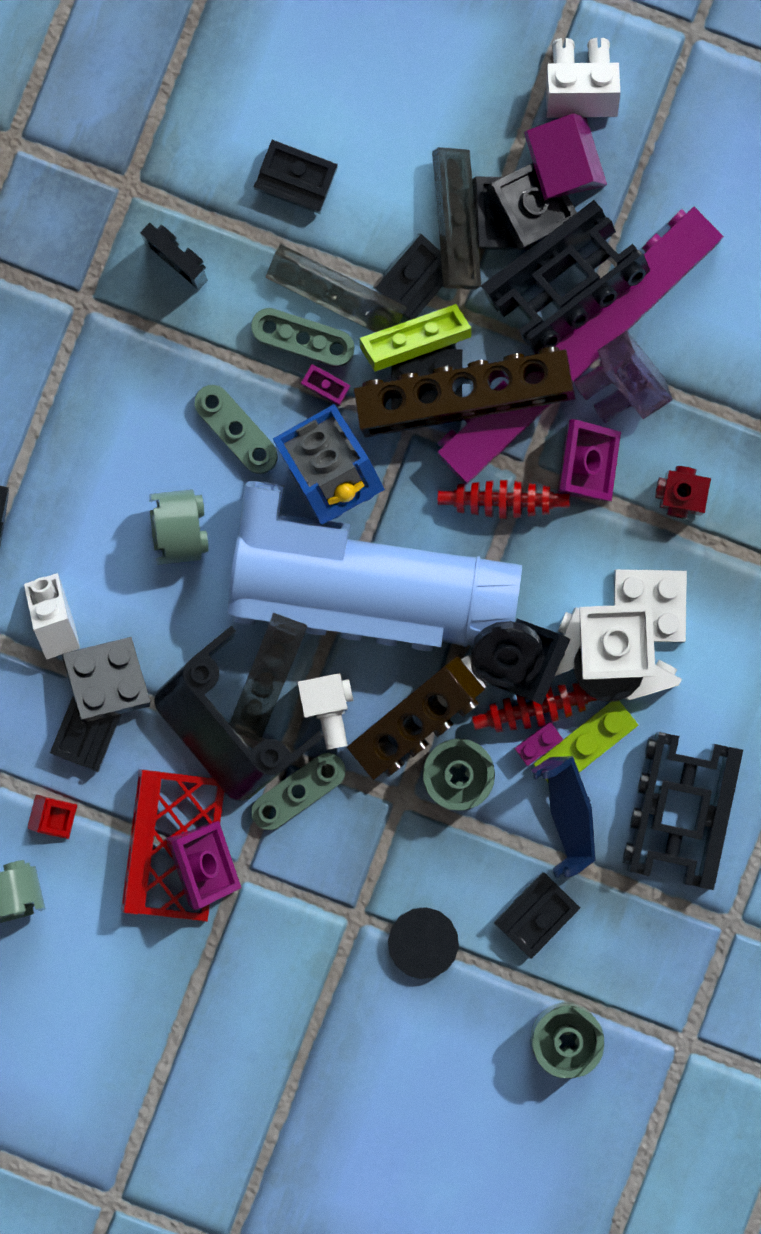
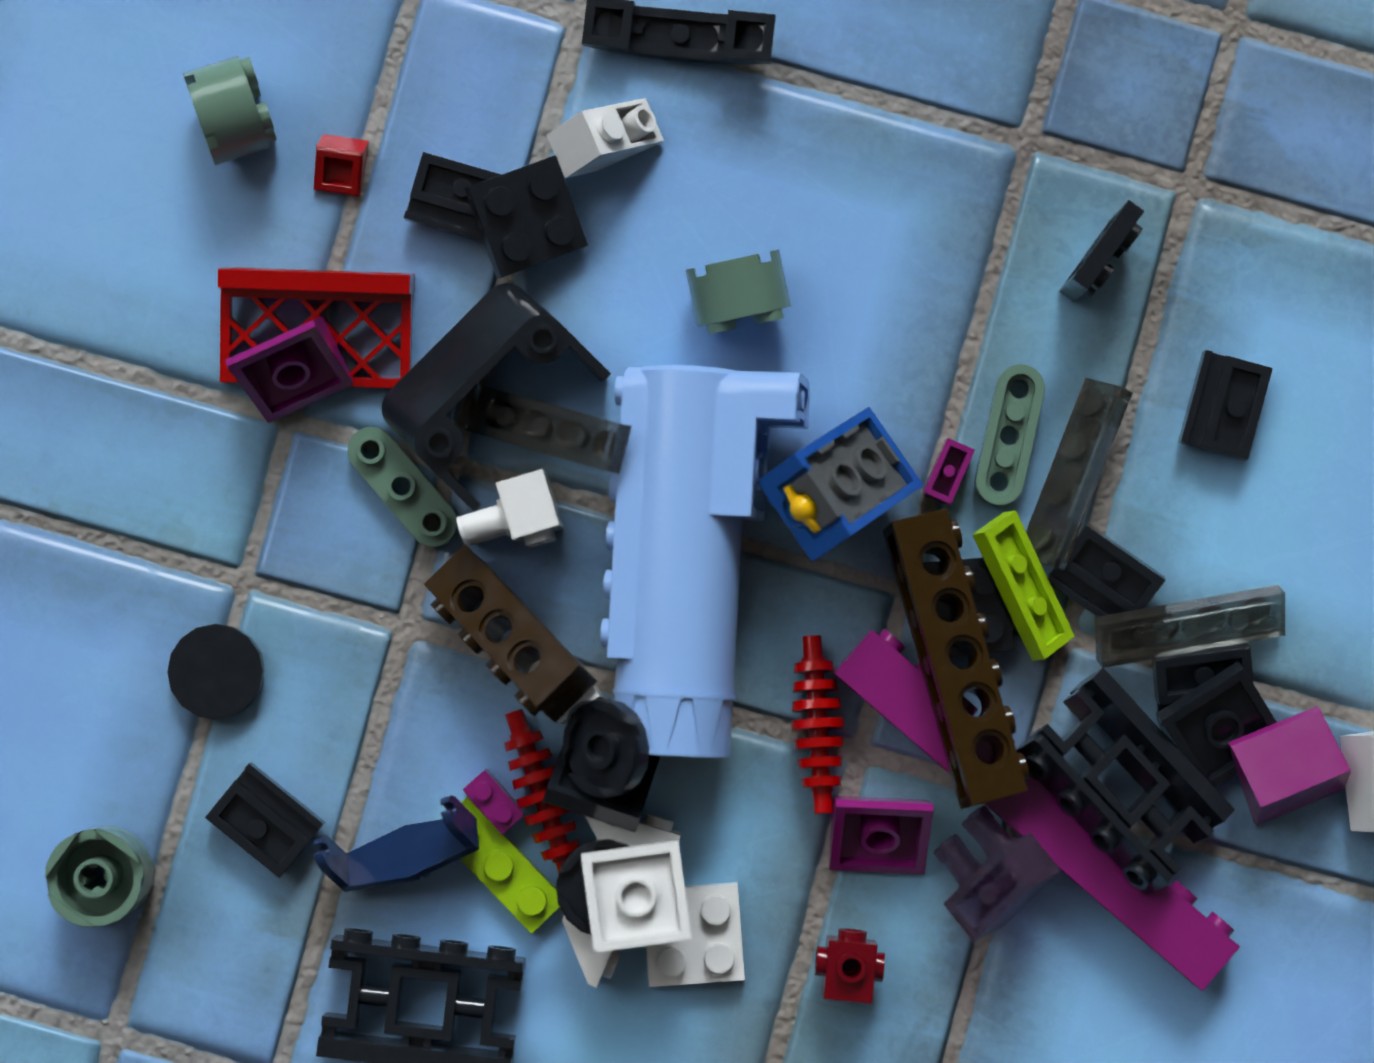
camera: 85 degrees right, 0 degrees up
sand green plate [195,385,278,474] -> none
sand green brick [422,739,495,811] -> none

